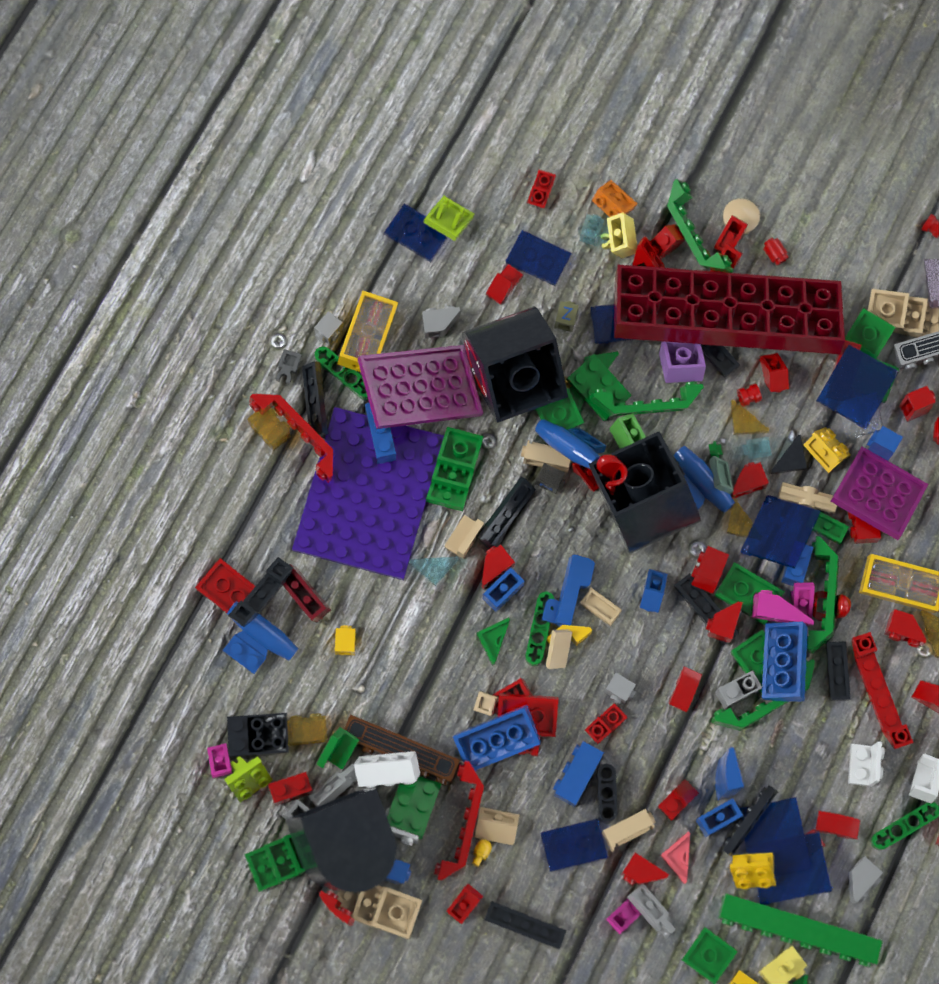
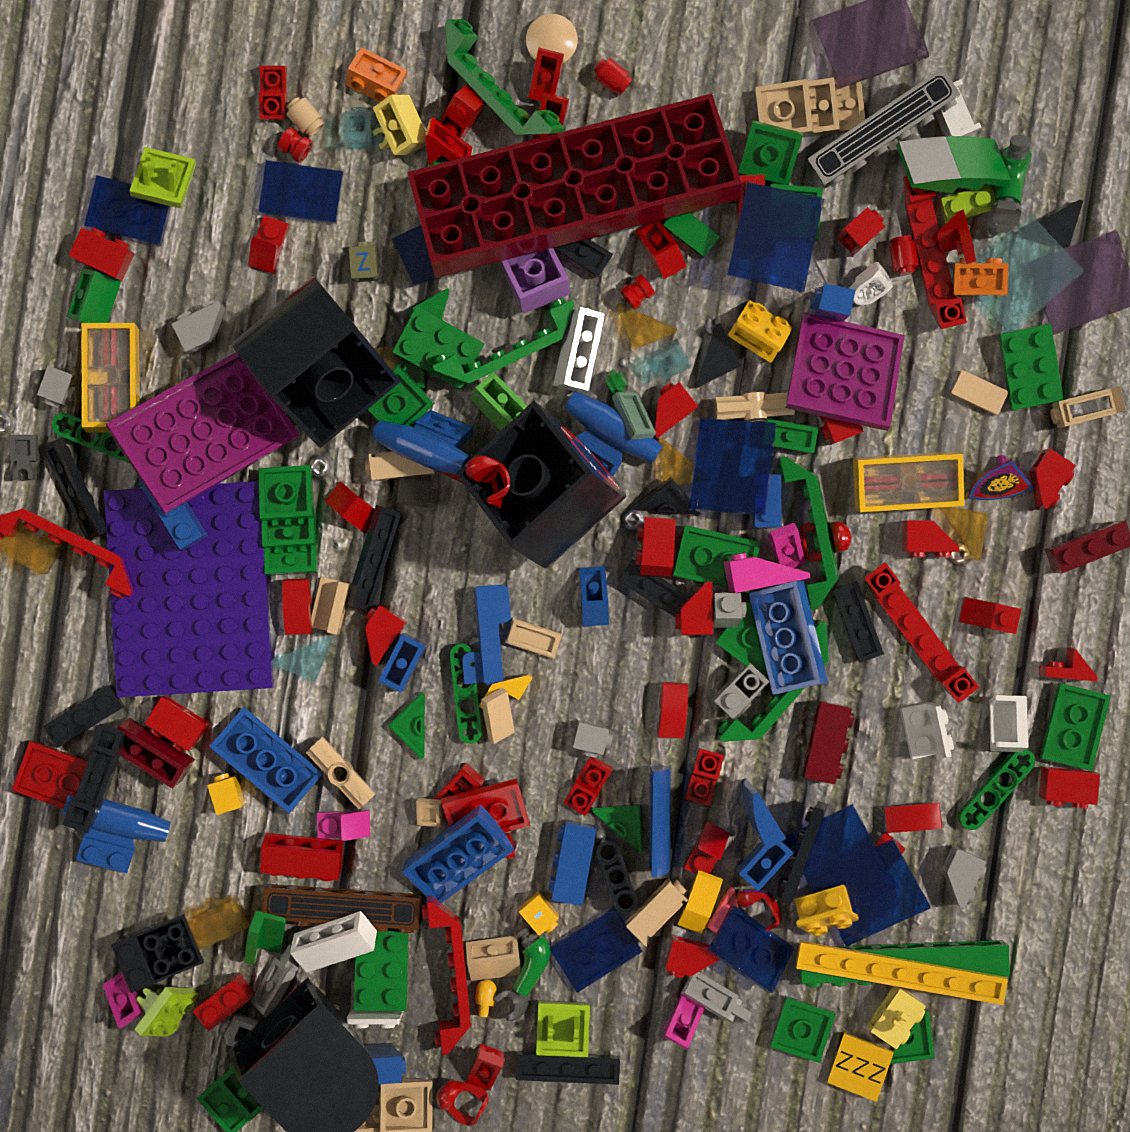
camera: 15 degrees left, 15 degrees up
none -> black plate [43,685,125,748]
none -> green panel [66,268,121,323]
none -> red brick [68,227,135,282]
none -> red brick [144,695,210,752]
none -> blue slope [209,707,323,814]
none -> red brick [260,833,344,881]
none -> red wheel [277,127,313,163]
none -> red slope [282,578,313,635]
none -> tan brick [286,97,325,137]
none -> tan piece [306,737,376,809]
none -> dark pink slope [317,810,371,841]
none -> red slope [325,481,375,533]
none -> red piece [436,1080,489,1126]
none -> green piece [494,925,551,1021]
none -> yellow brick [519,891,559,936]
none -> lime plate [536,1001,590,1057]
none -> white brick [553,307,604,392]
none -> green tile [592,804,643,853]
none -> black tile [634,477,701,516]
none -> blue slope [649,766,671,877]
none -> green tile [663,212,720,258]
none -> yellow slope [677,870,723,934]
none -> red slope [684,748,724,807]
none -> clear blue tile [707,906,795,993]
none -> light grey brick [713,593,746,628]
none -> red piece [736,889,782,931]
none -> yellow plate [795,941,1008,1005]
none -> dark red brick [801,700,854,784]
none -> white rock [849,262,893,305]

